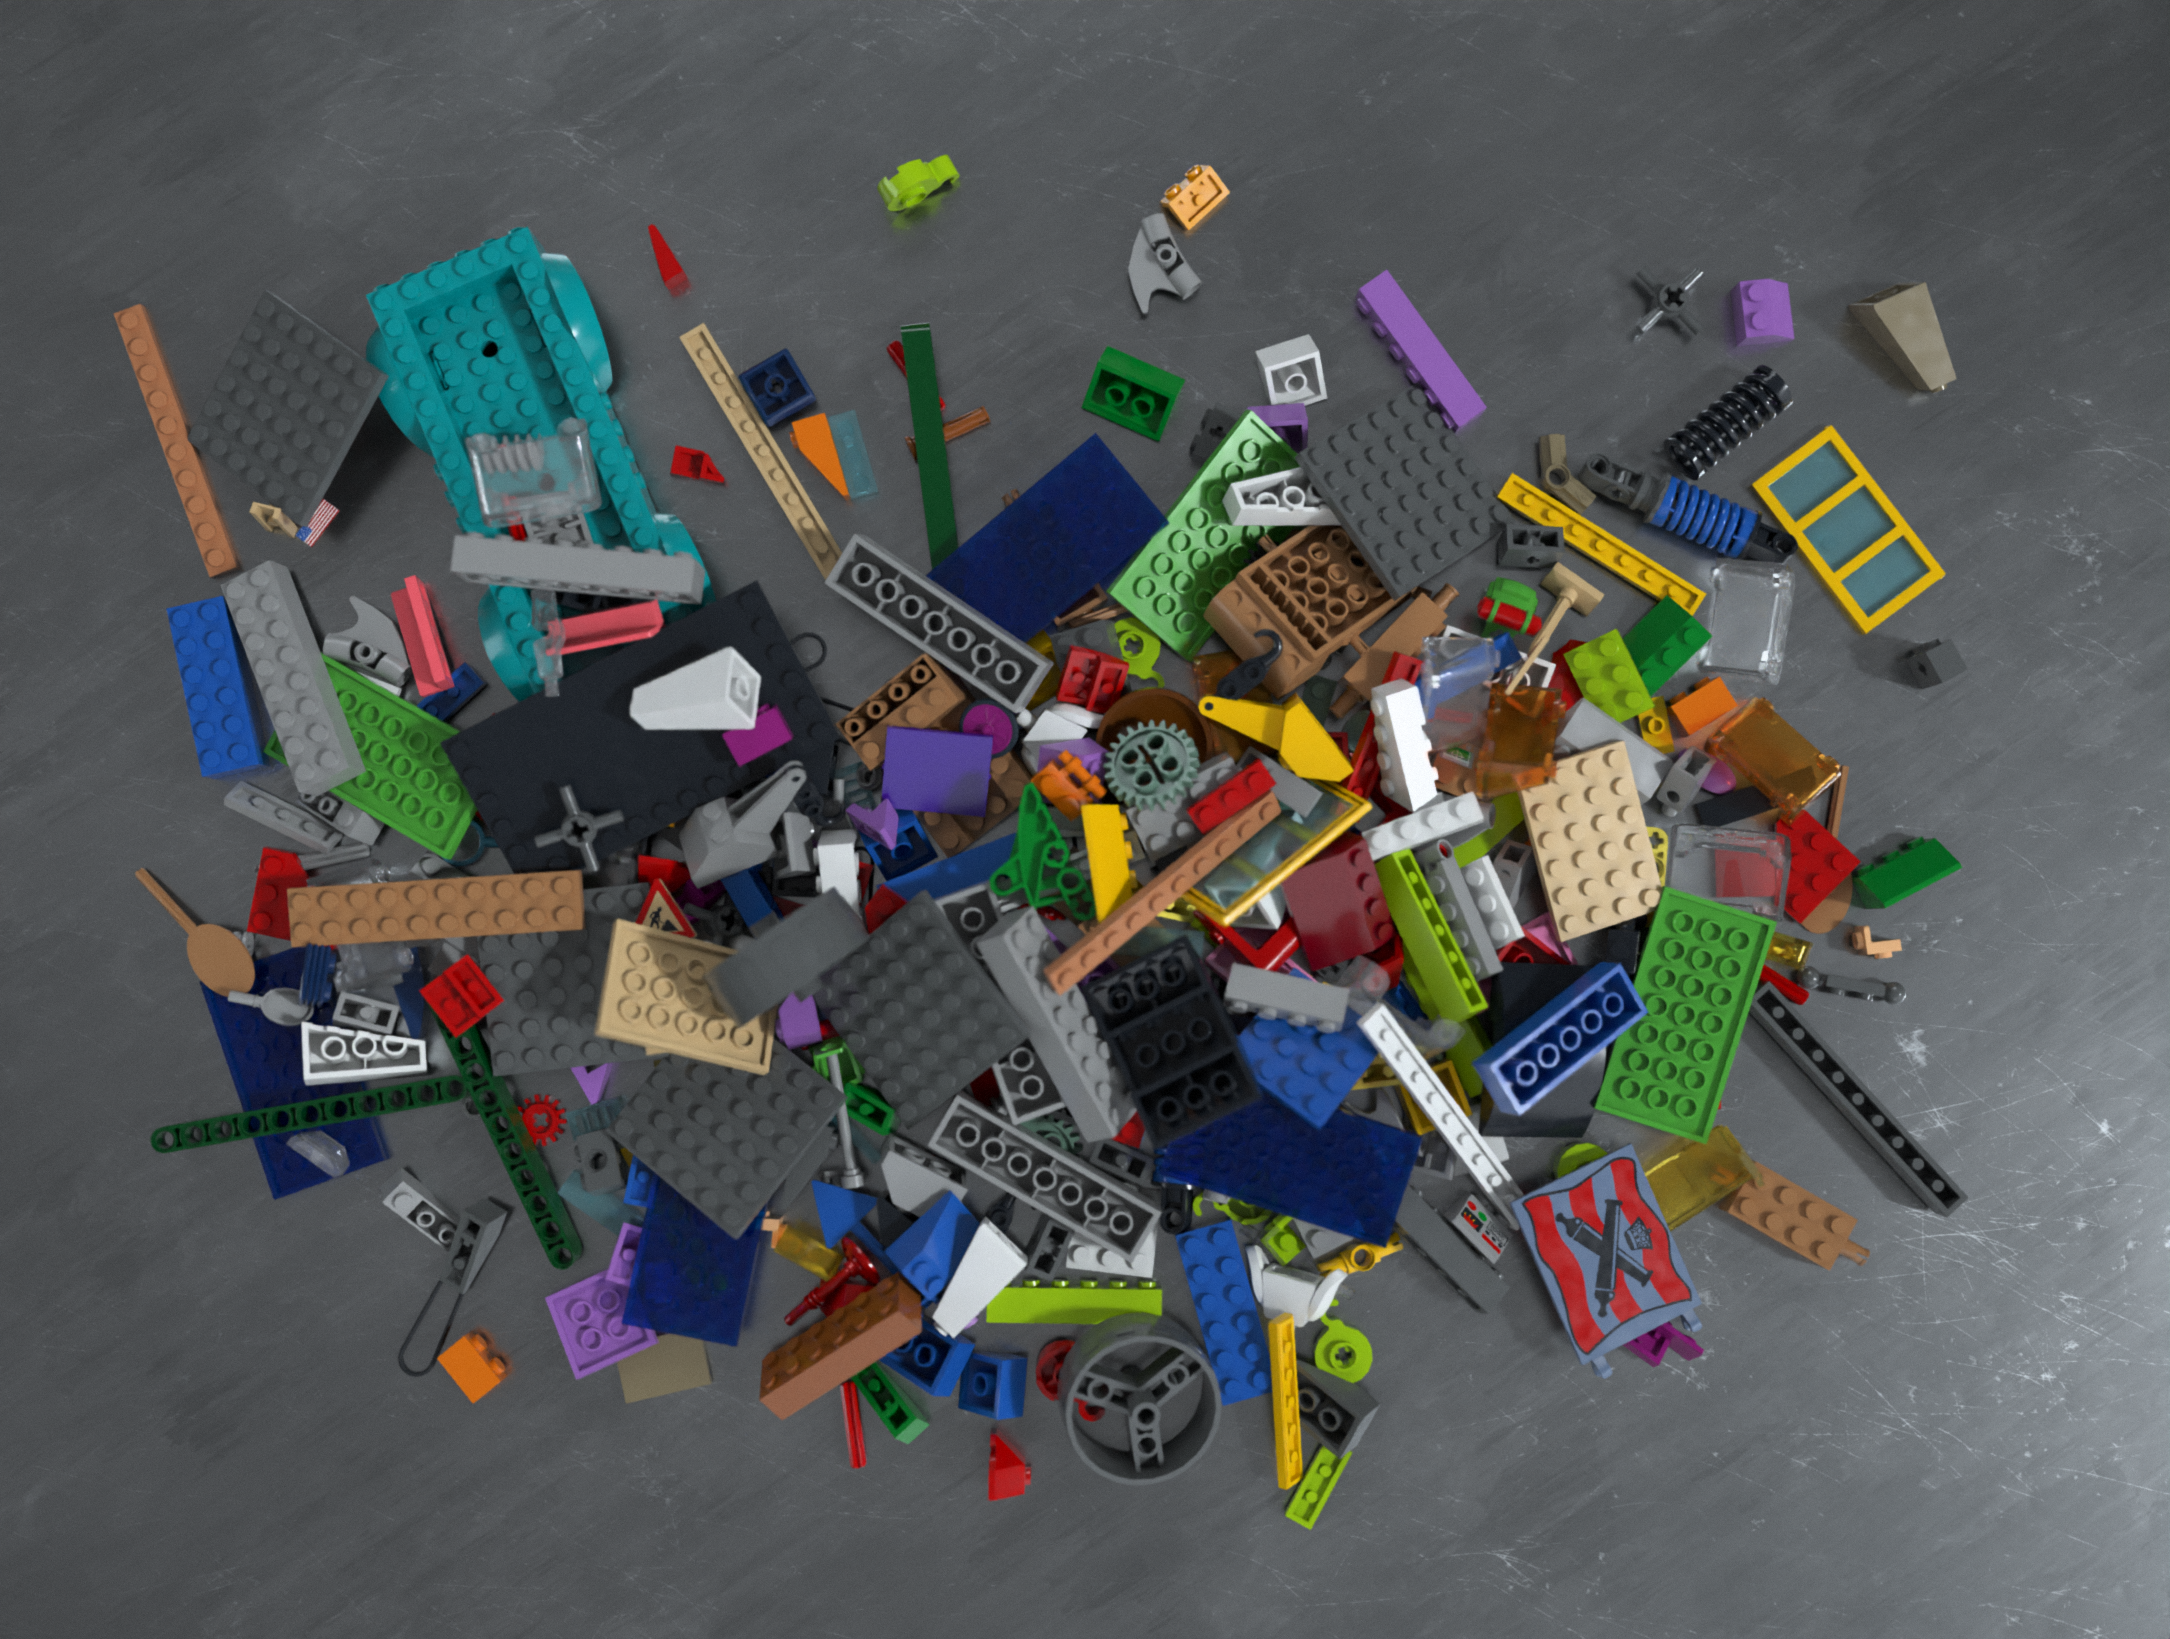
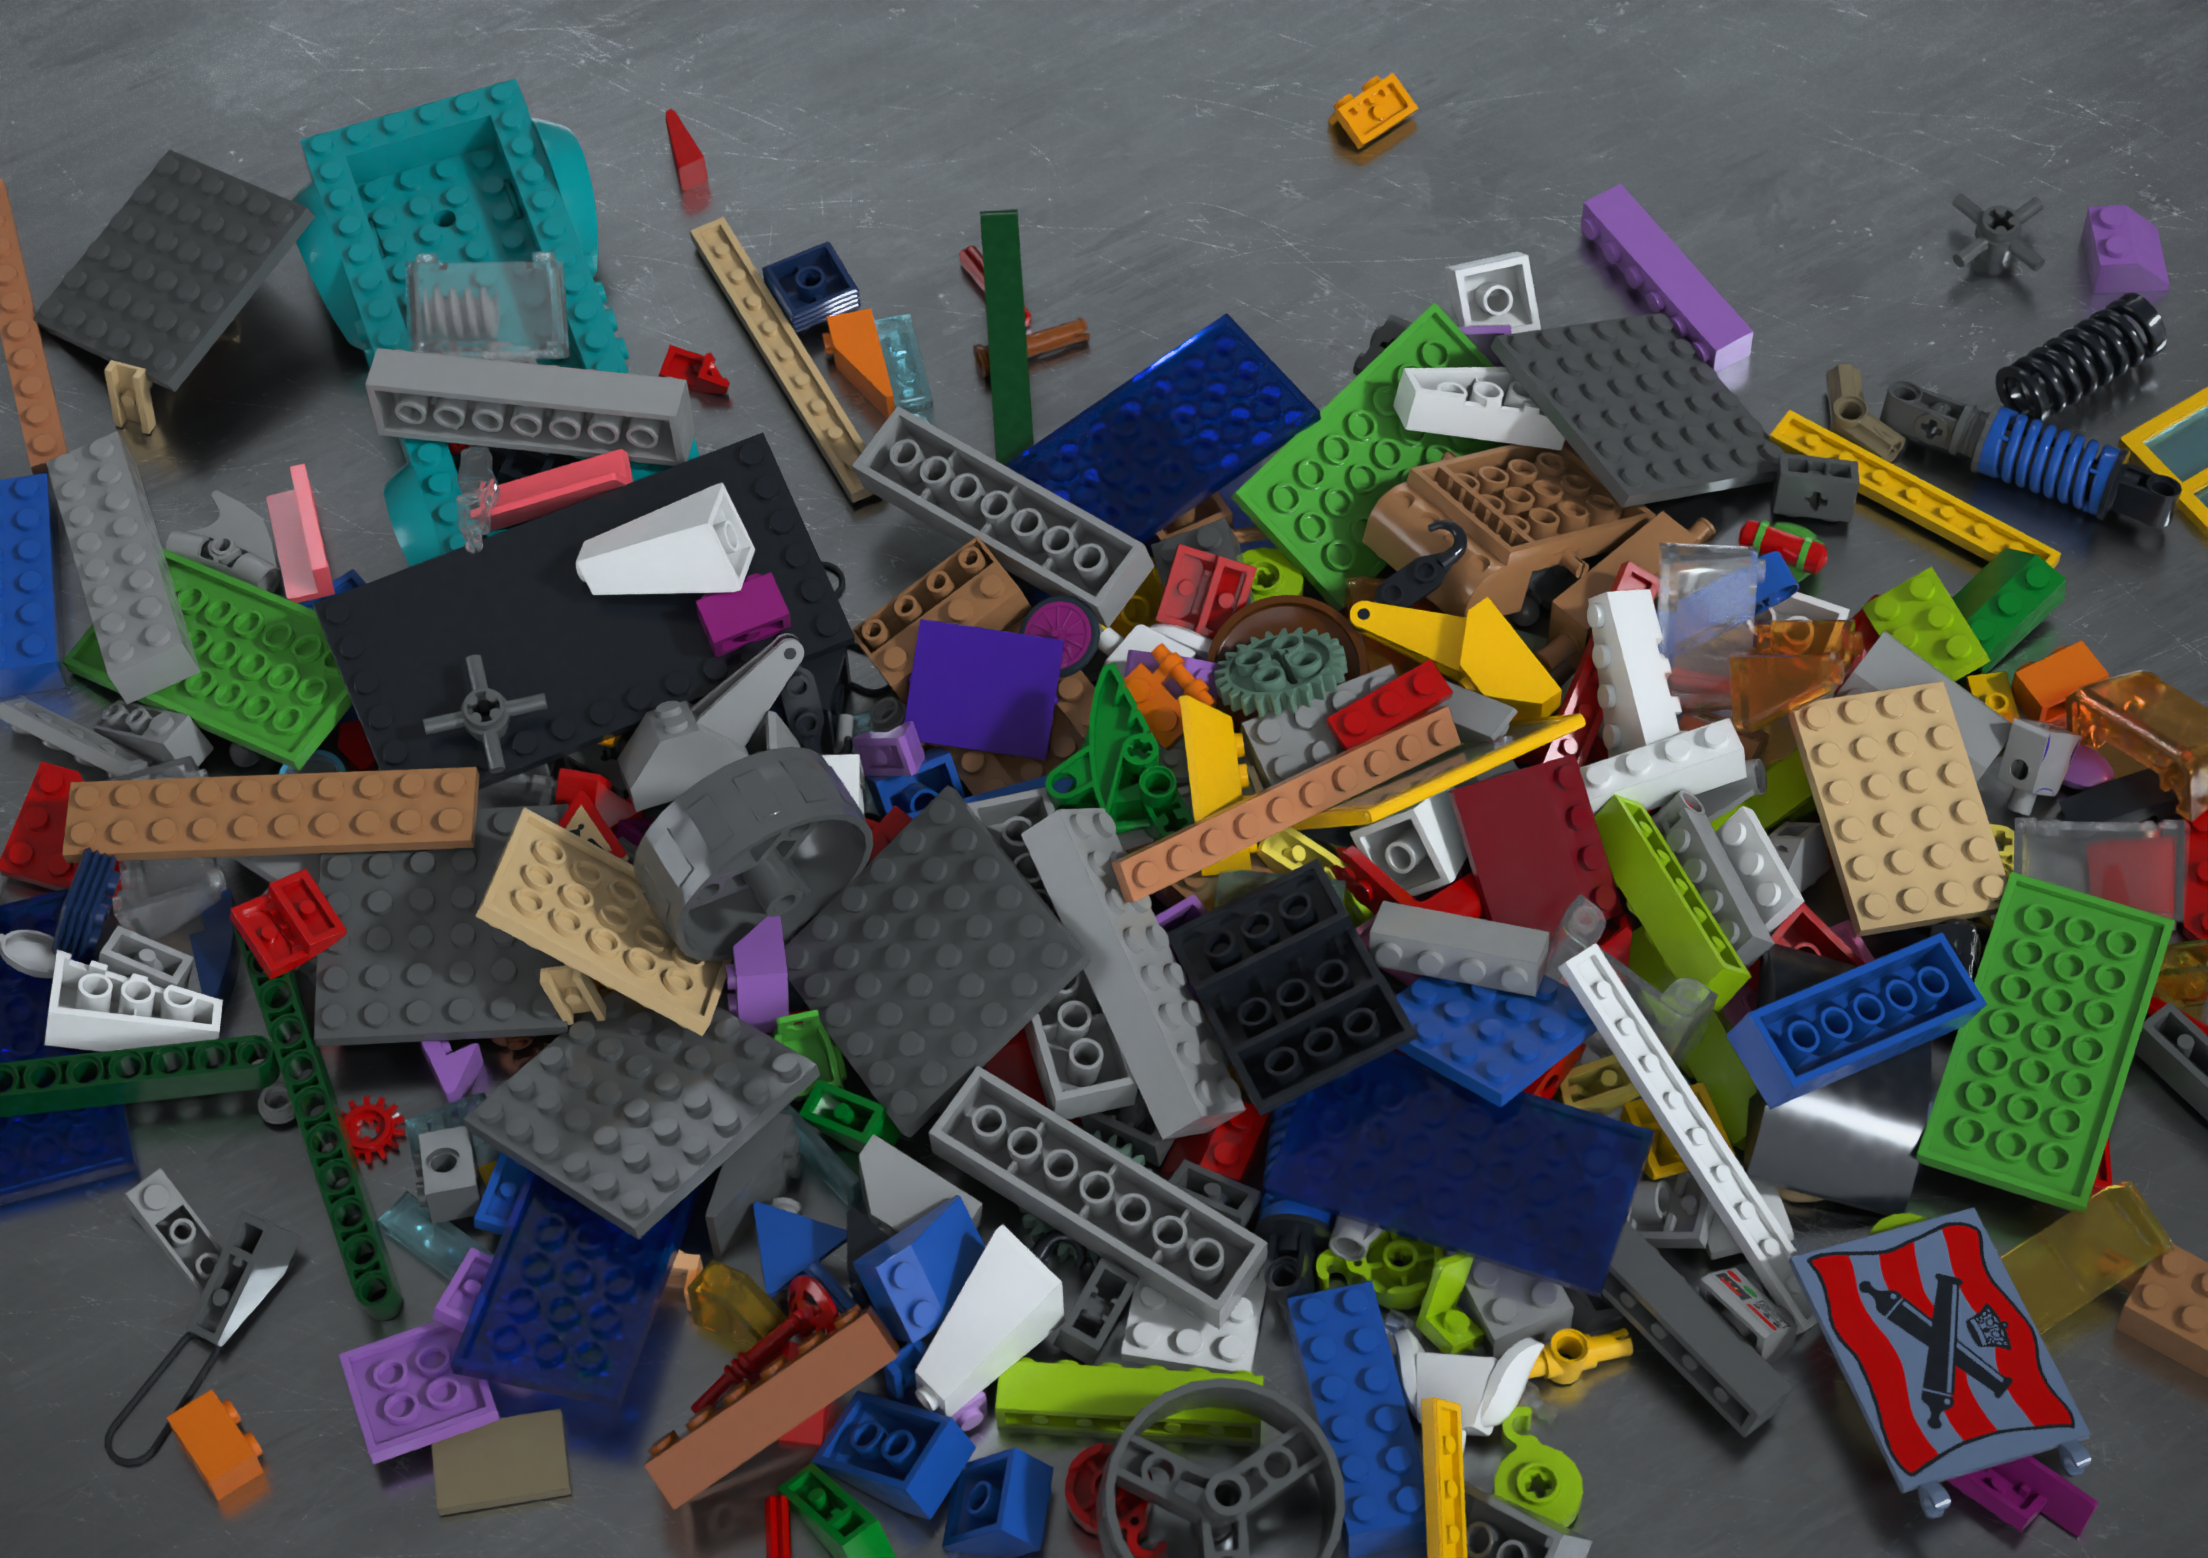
camera: 10 degrees right, 30 degrees down
clear slope [287,1131,350,1177] -> none
sticker [296,499,340,547] -> none
light grey piece [826,1048,866,1189] -> none
lime piece [877,155,960,211] -> none
green slope [1081,346,1185,441] -> none
light grey pin [1128,213,1202,314] -> none
tan piece [1504,562,1604,696] -> none
clear windscreen [1696,558,1795,685] -> none

